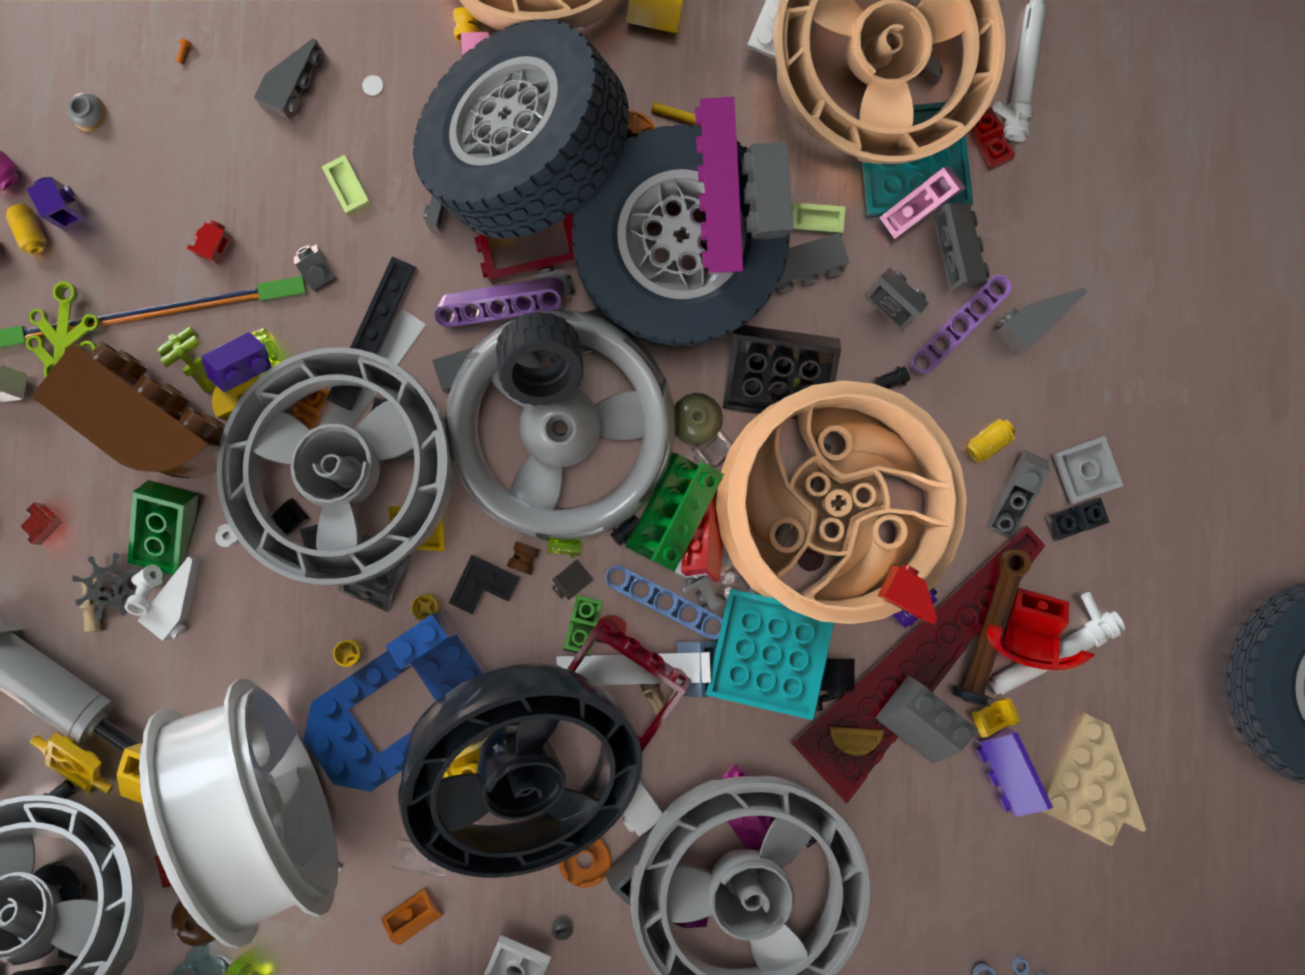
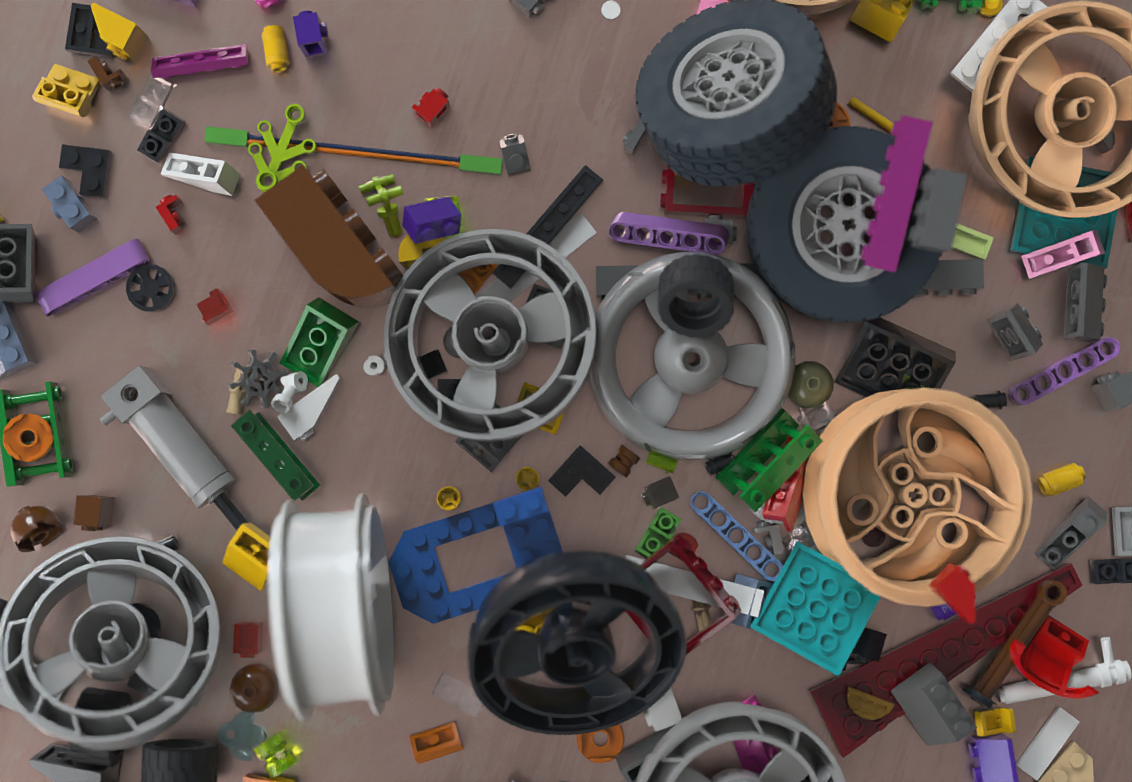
camera: 20 degrees right, 0 degrees up
yellow plate [30,732,114,795] -> none
yellowish green tile [322,155,370,215] -> none
none -> dark green fence [231,410,322,501]
none -> white tile [1016,706,1080,781]

